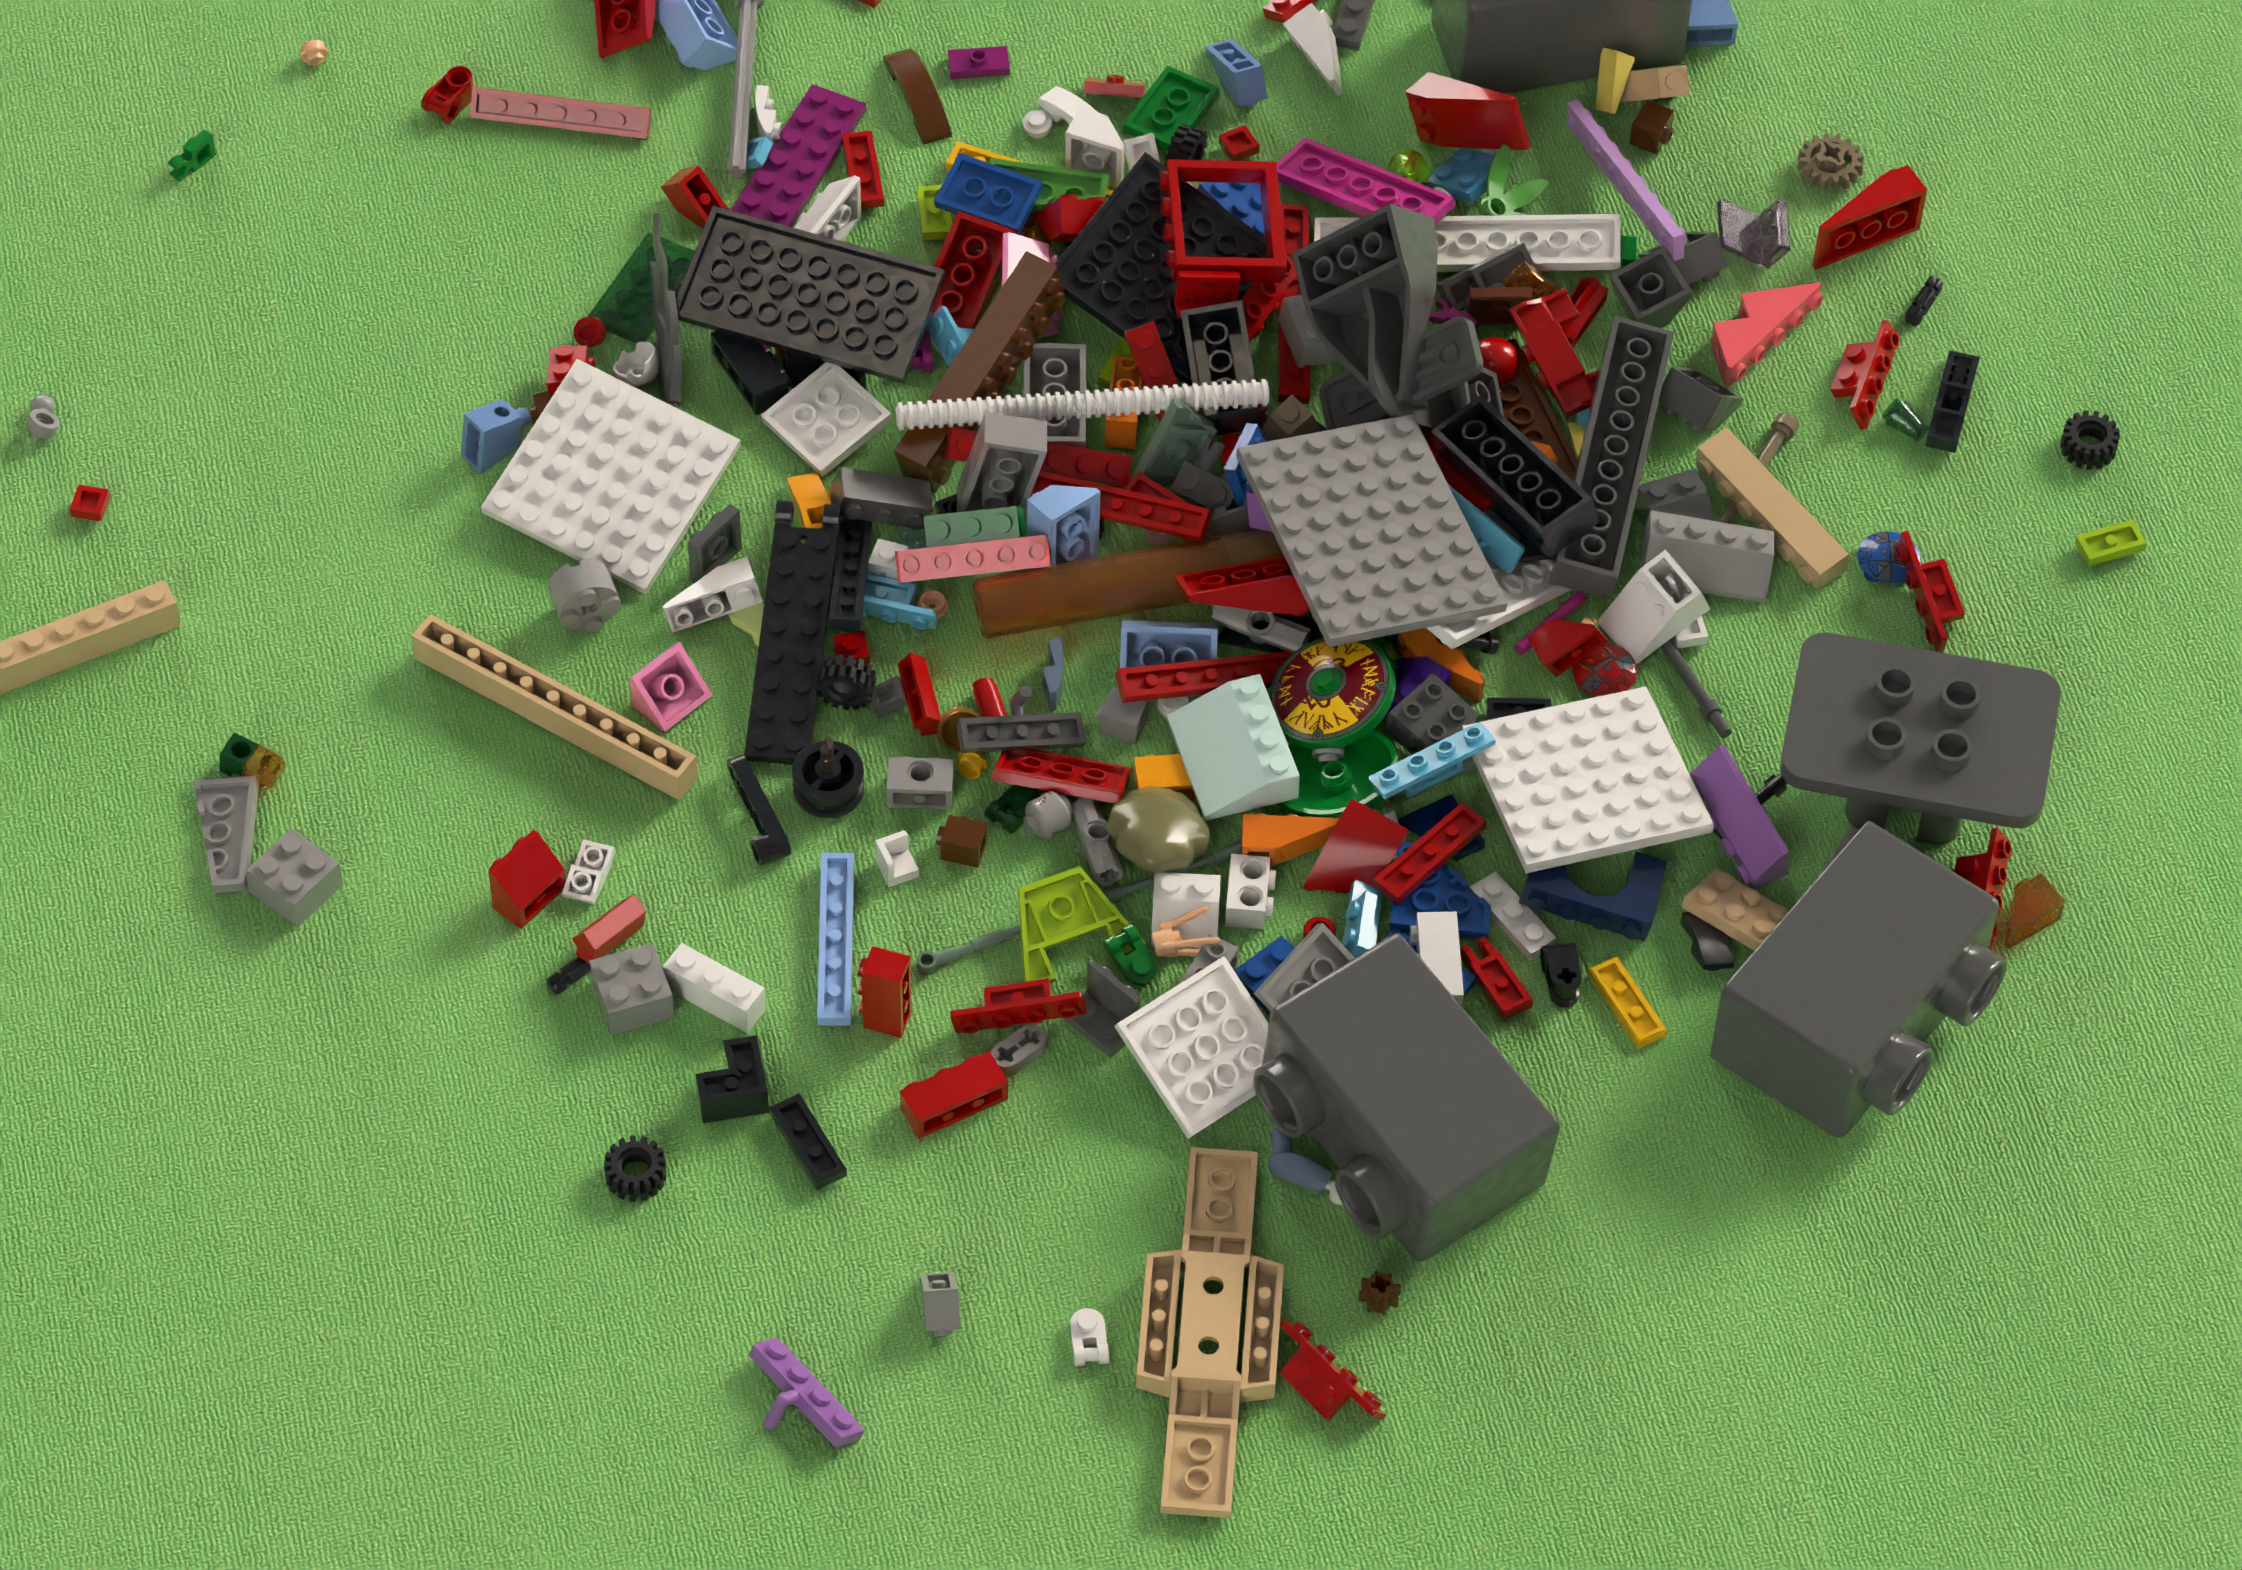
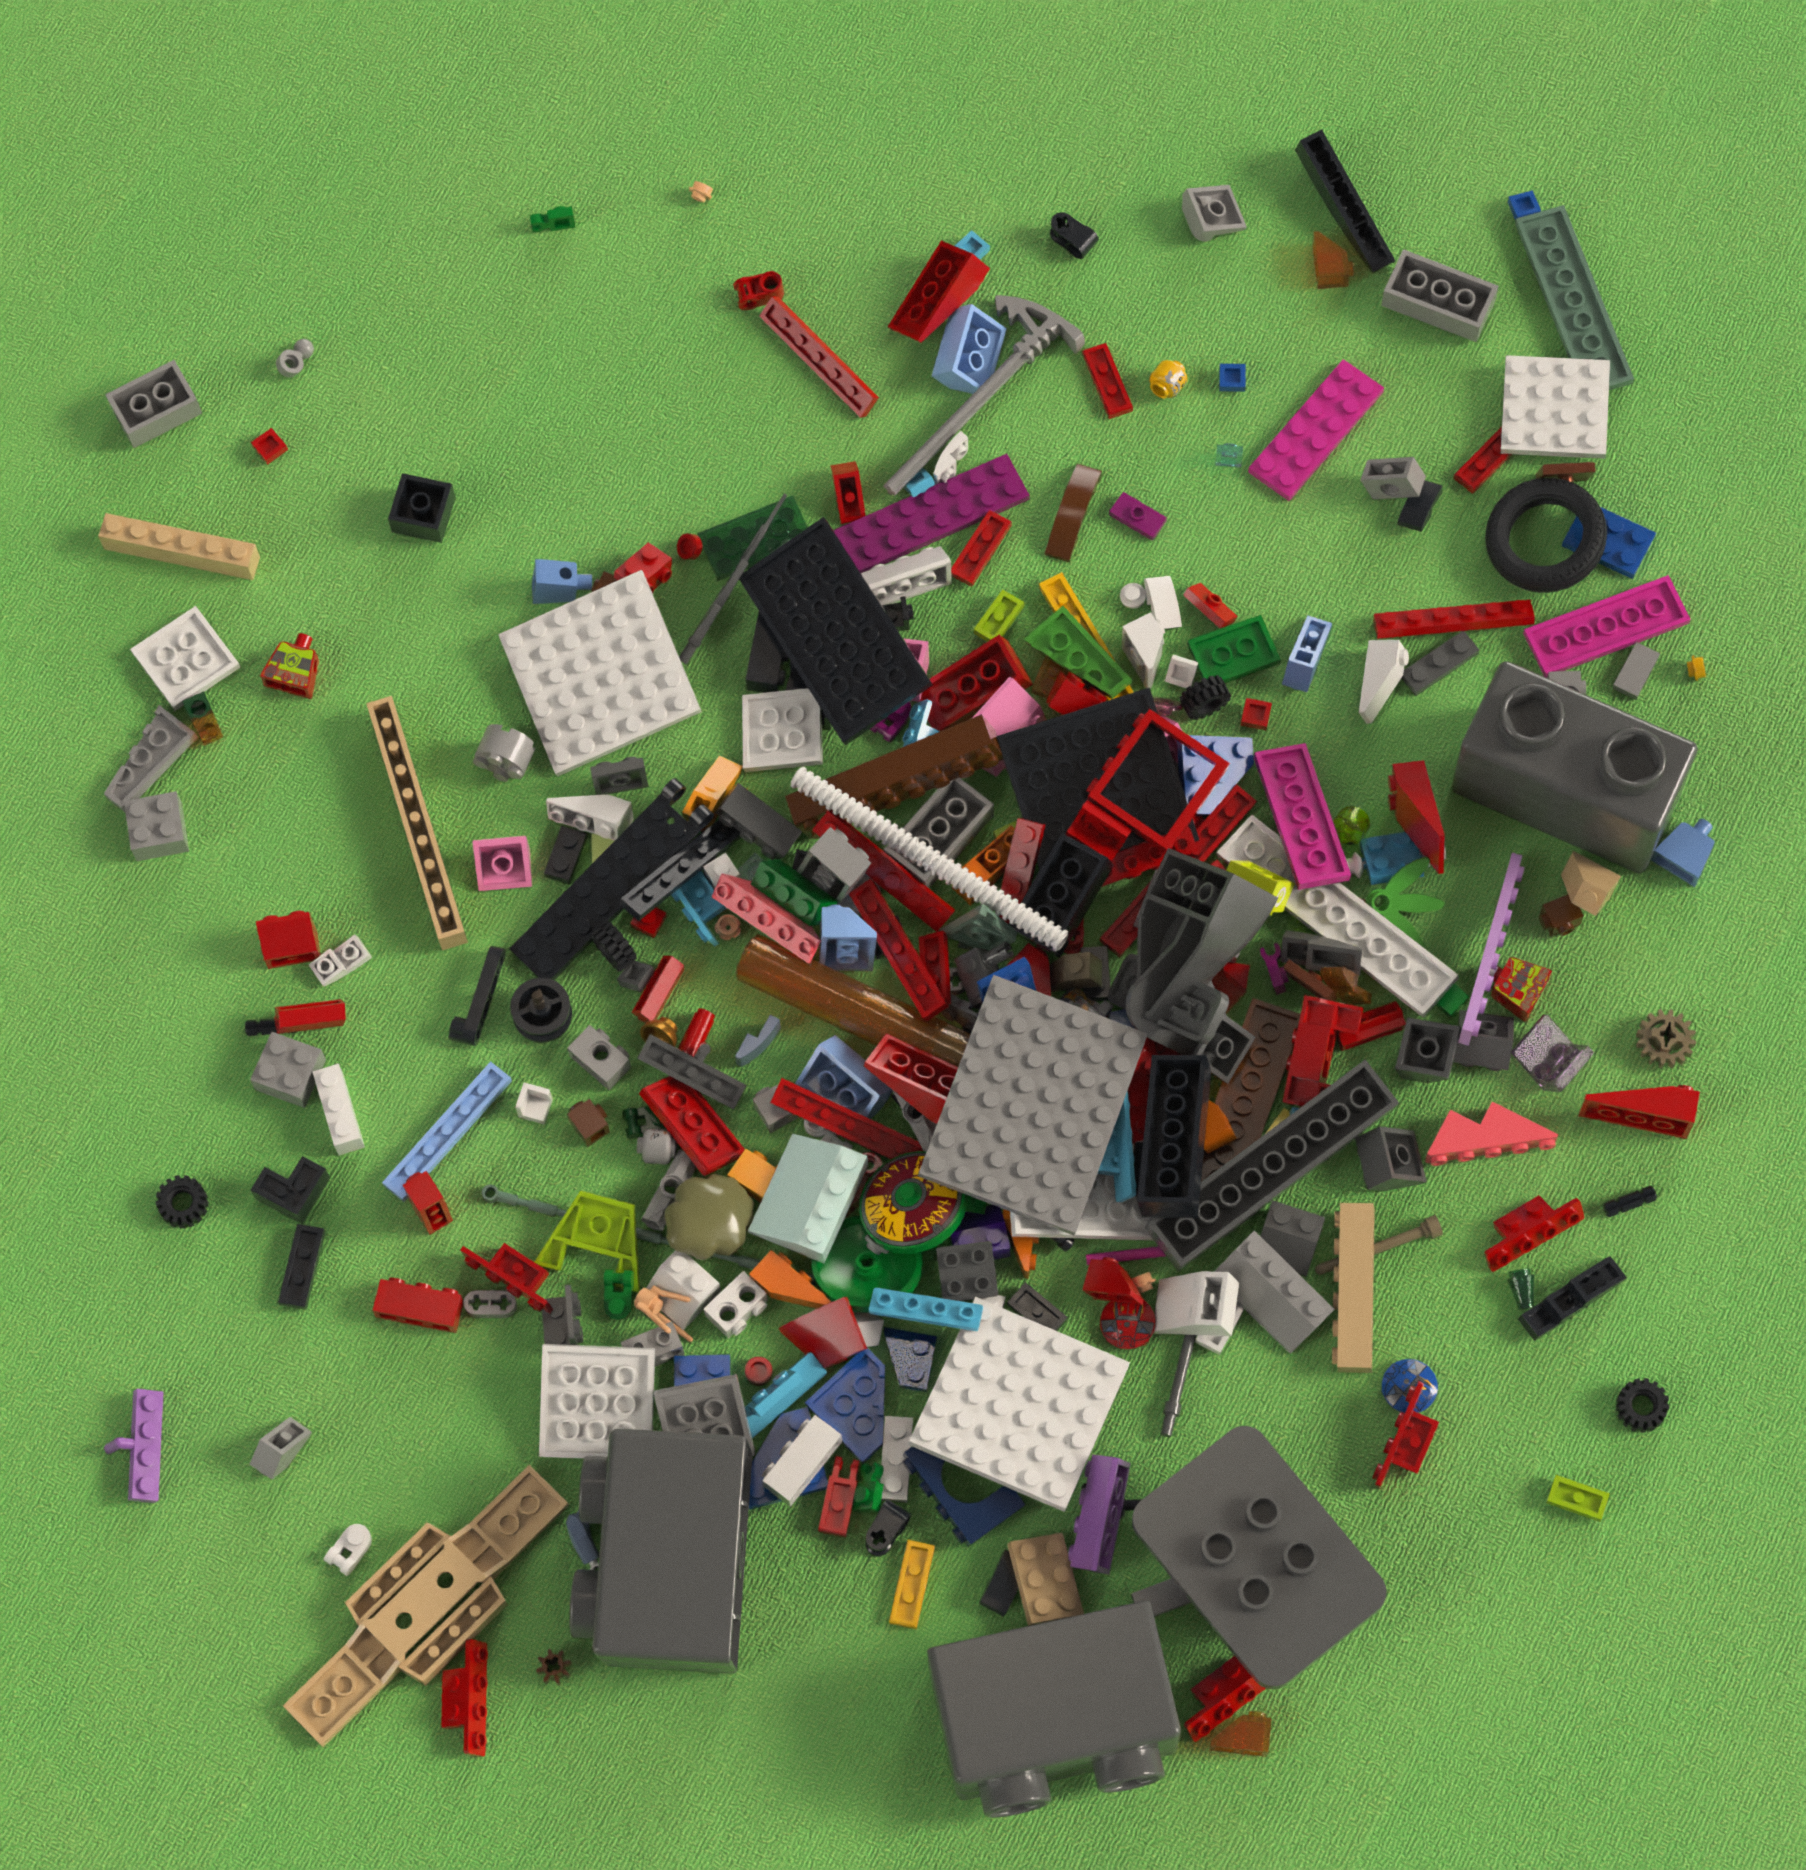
camera: 45 degrees right, 15 degrees up
white hair [613,342,660,388] -> none
blue plate [934,153,1043,235] -> none
yellow plate [956,752,988,779] -> none
red plate [1373,802,1487,905] -> none
red hair [1478,337,1518,383] -> none
light yellow slope [1595,47,1635,114] -> none
none -> white plate [130,606,241,711]
none -> torso [260,633,319,699]
none -> black brick [388,473,456,543]
none -> black plate [544,826,587,884]
none -> green plate [852,1462,884,1513]
none -> torso [1489,957,1552,1022]

